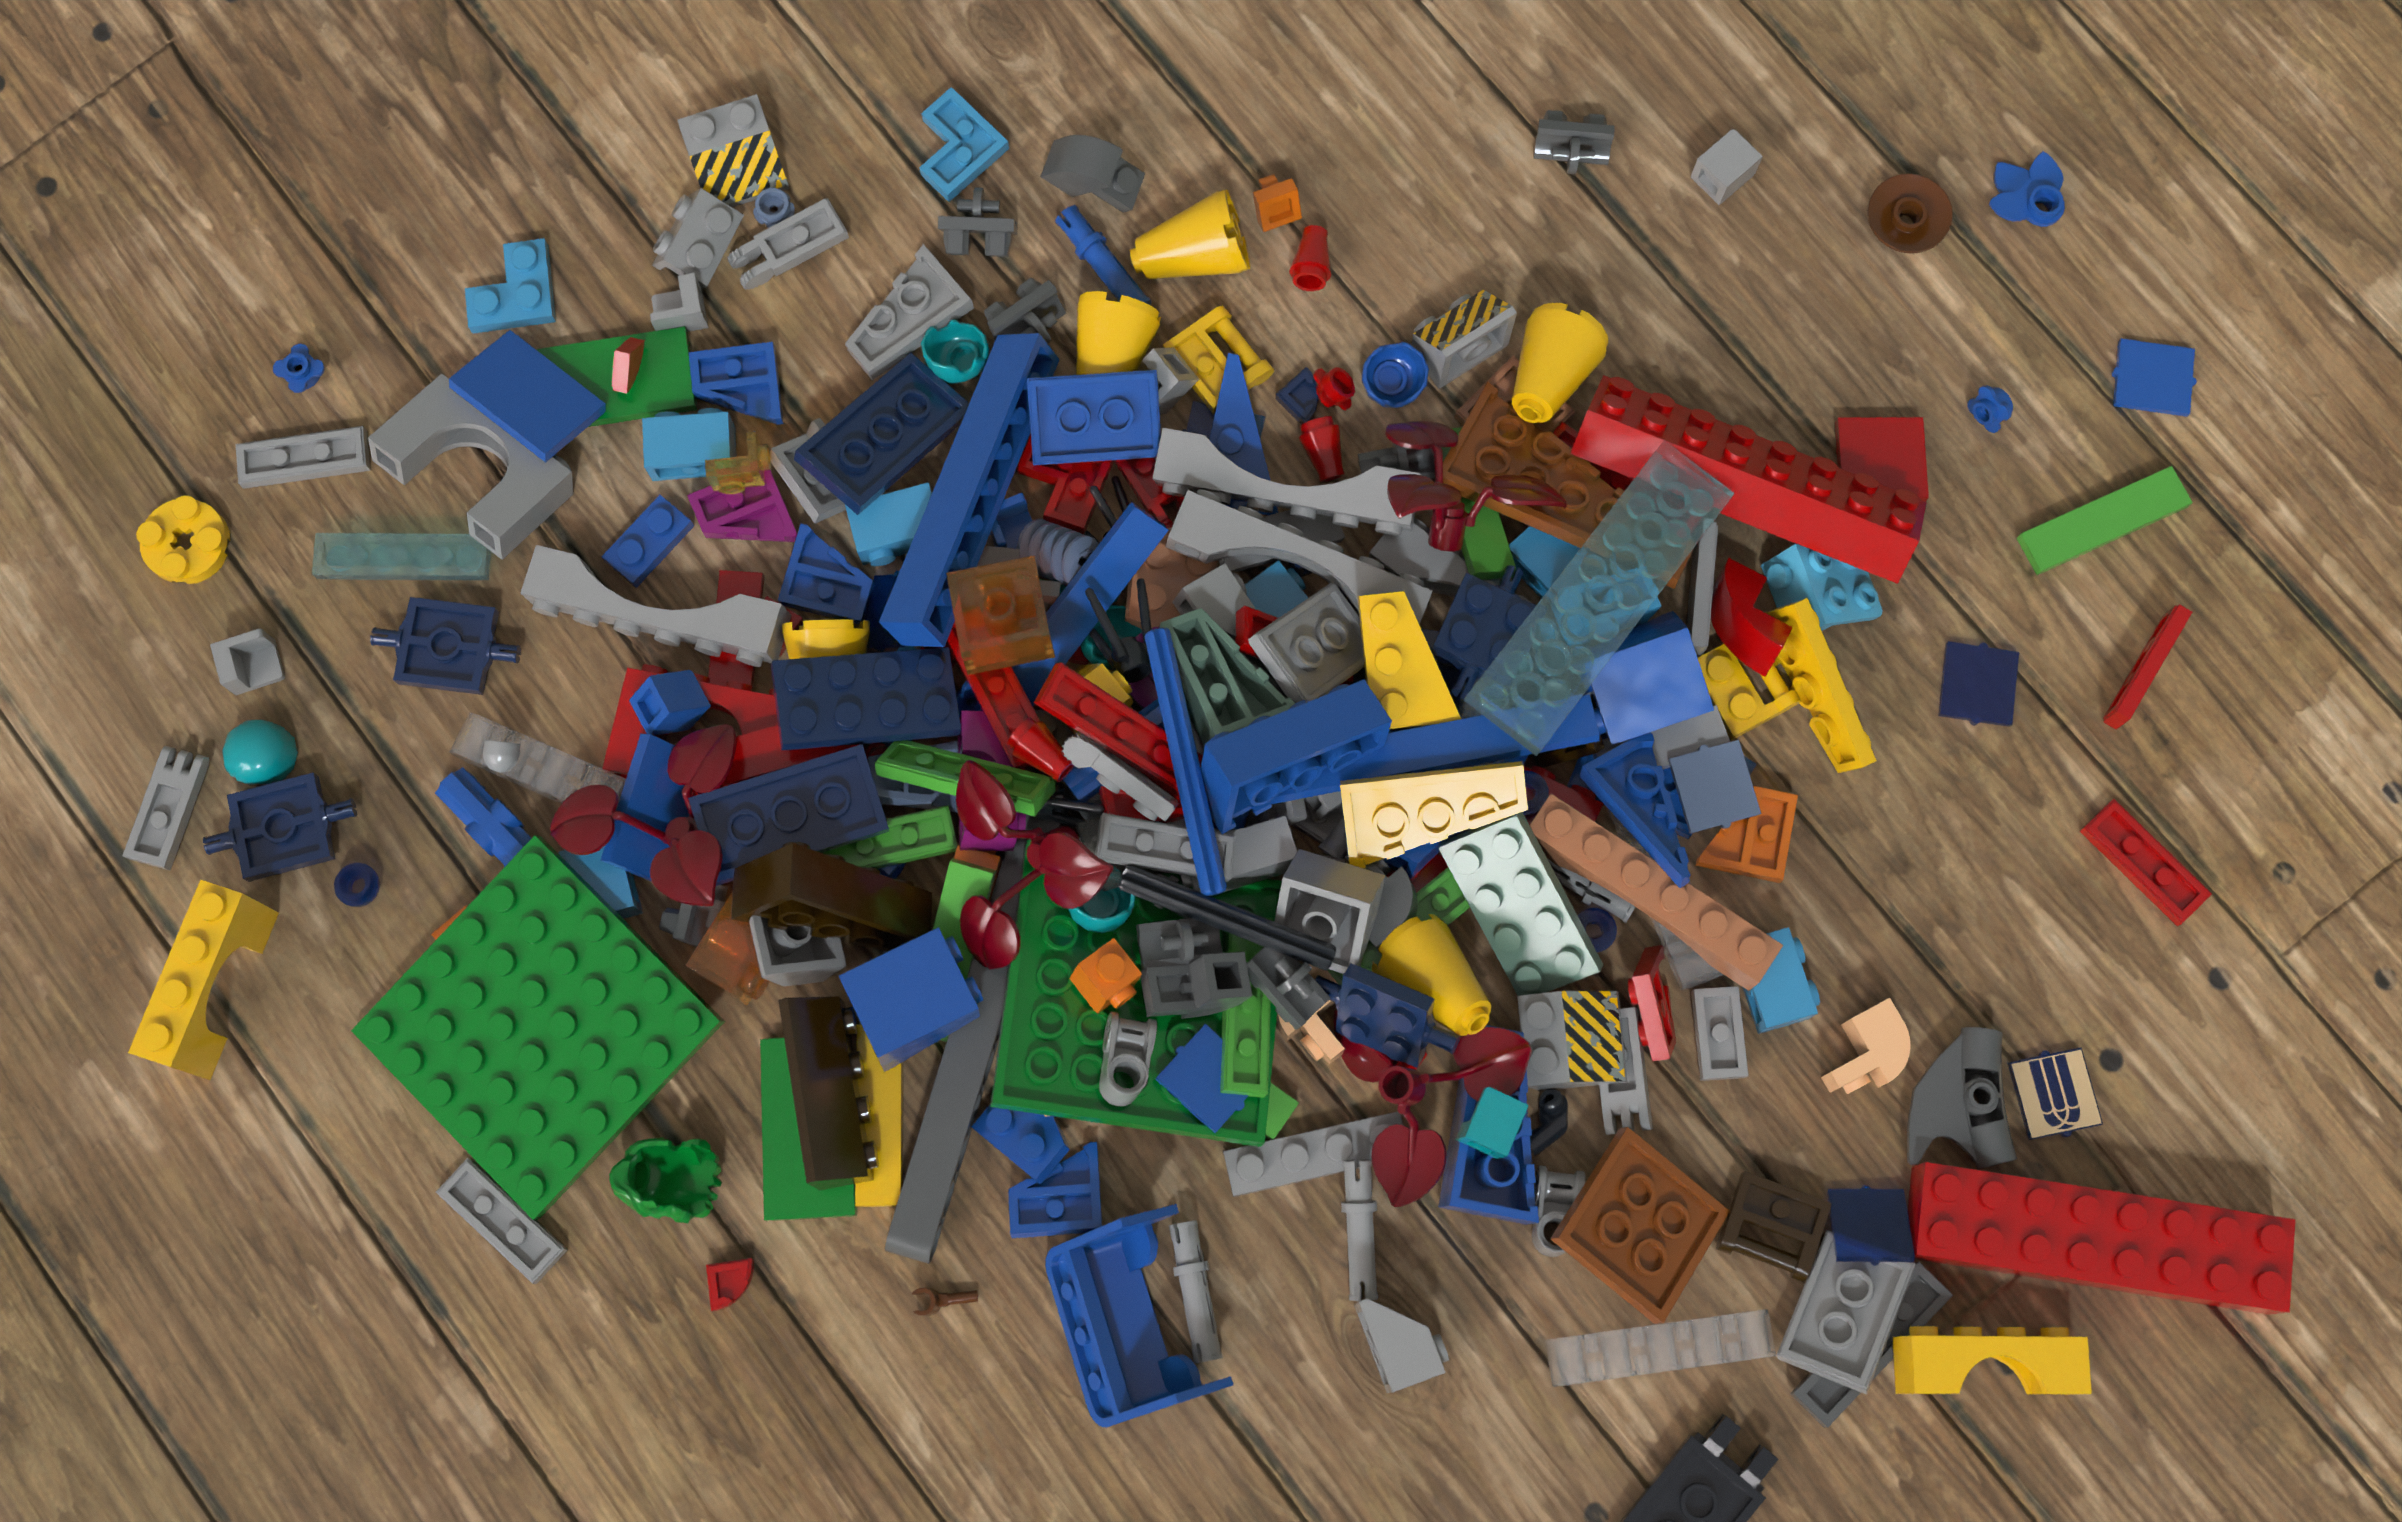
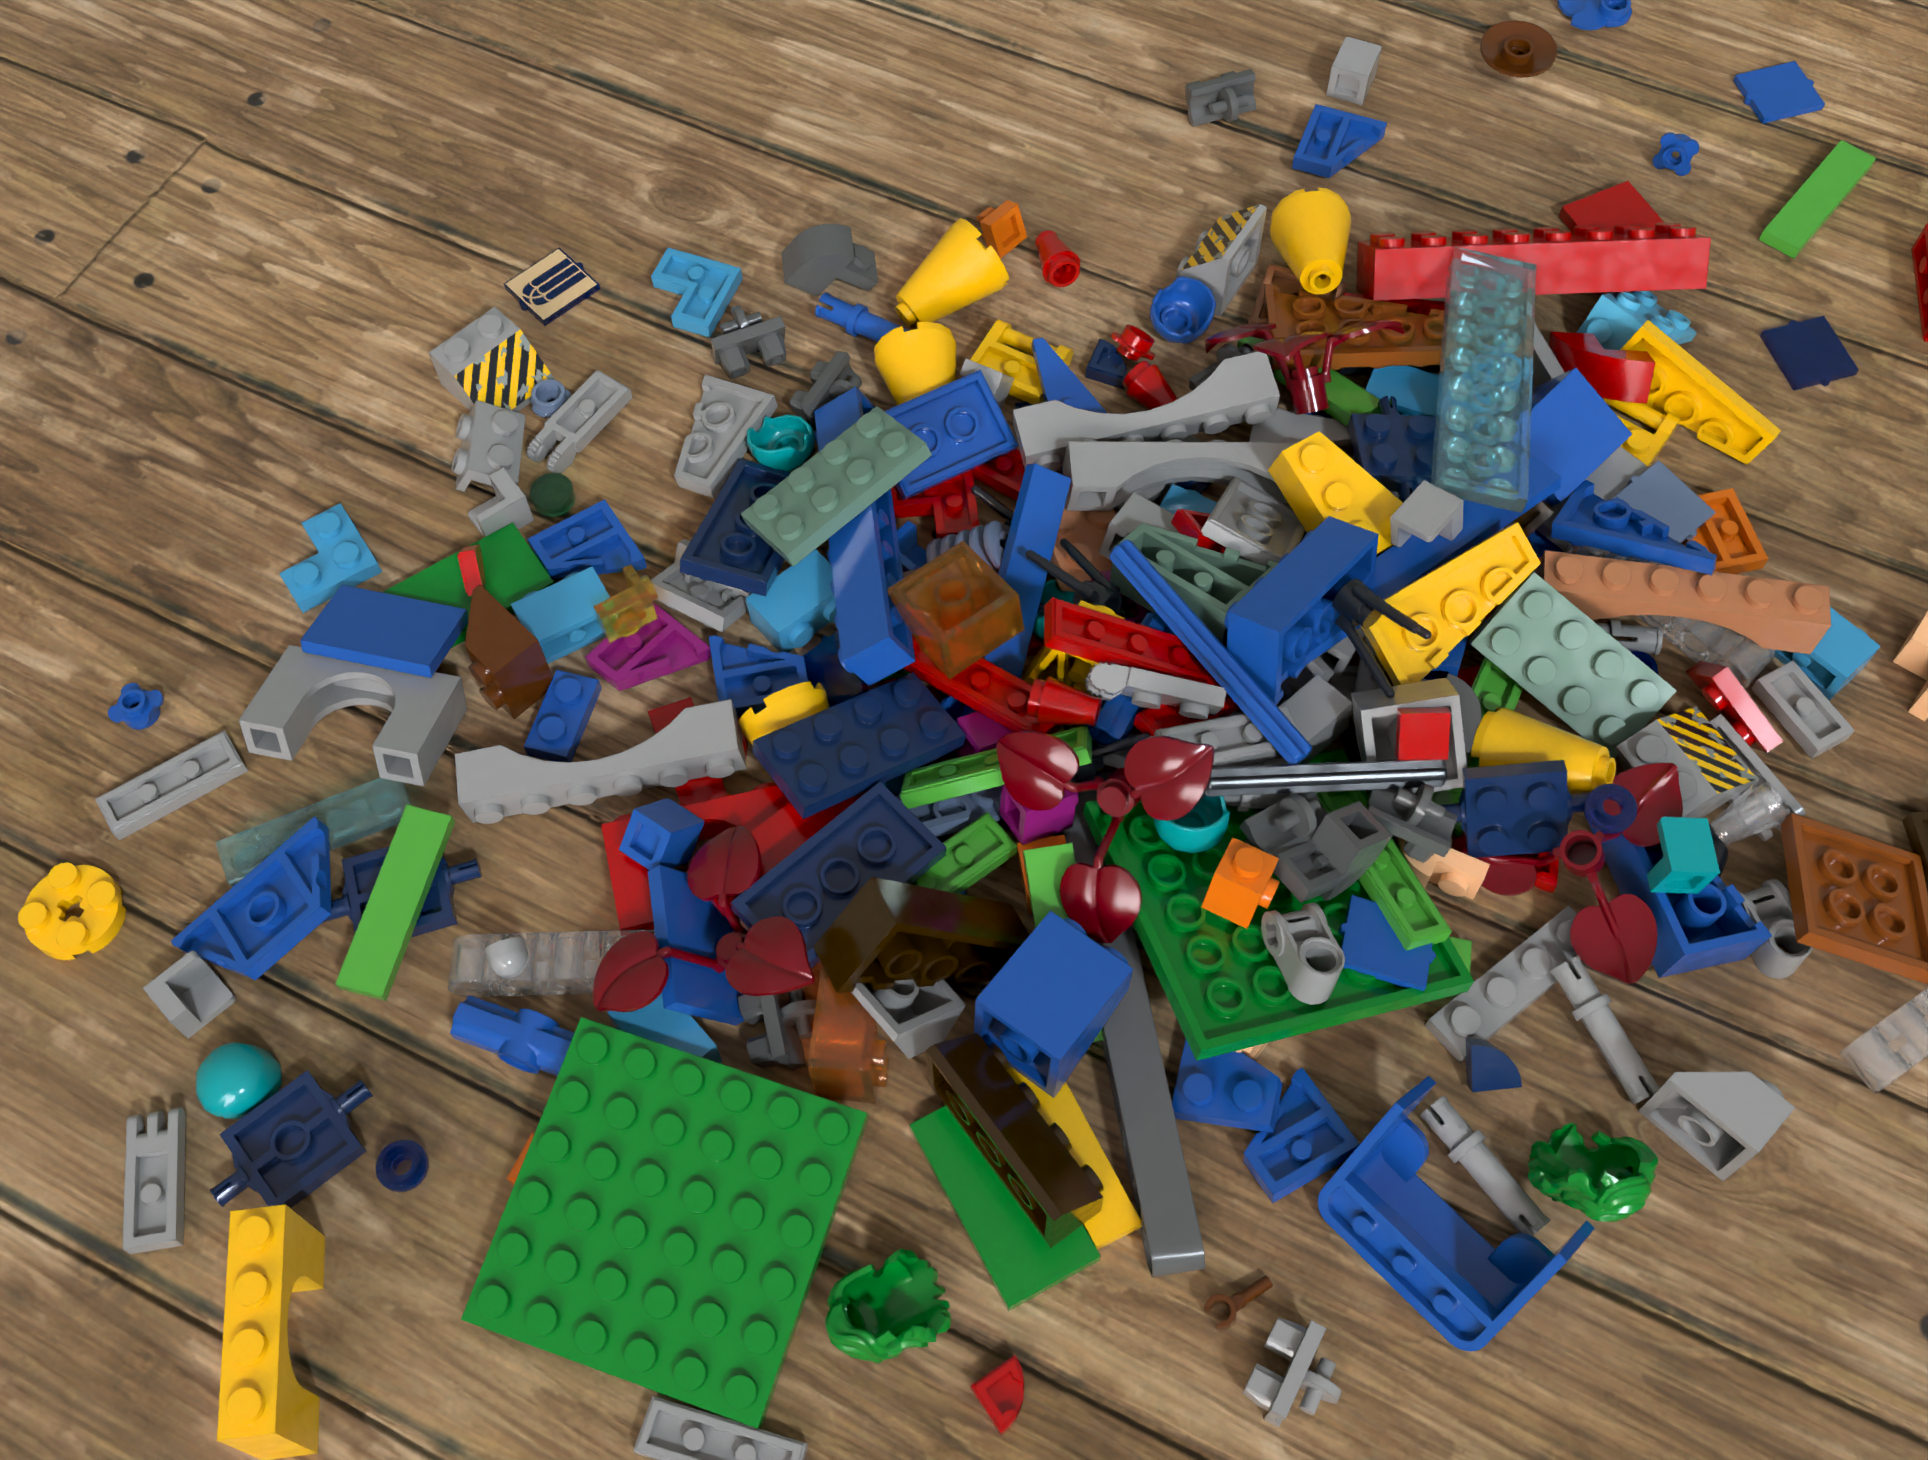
camera: 25 degrees left, 15 degrees down
none -> blue wing [171,816,332,981]
none -> bright green tile [335,804,455,1001]
none -> reddish brown slope [465,585,553,719]
none -> piece [504,247,600,326]
none -> clear green tile [530,473,576,517]
none -> sand green plate [741,406,932,567]
none -> light grey hips [1242,1317,1342,1428]
none -> blue wing [1292,104,1387,178]
none -> black plant [1332,579,1432,698]
none -> light grey panel [1390,480,1464,548]
none -> red tile [1395,707,1451,760]
none -> dark blue tile [1466,1038,1522,1092]
none -> green hair [1528,1123,1658,1222]
none -> clear blue plate [1584,784,1637,834]
none -> clear cone [1710,781,1790,846]

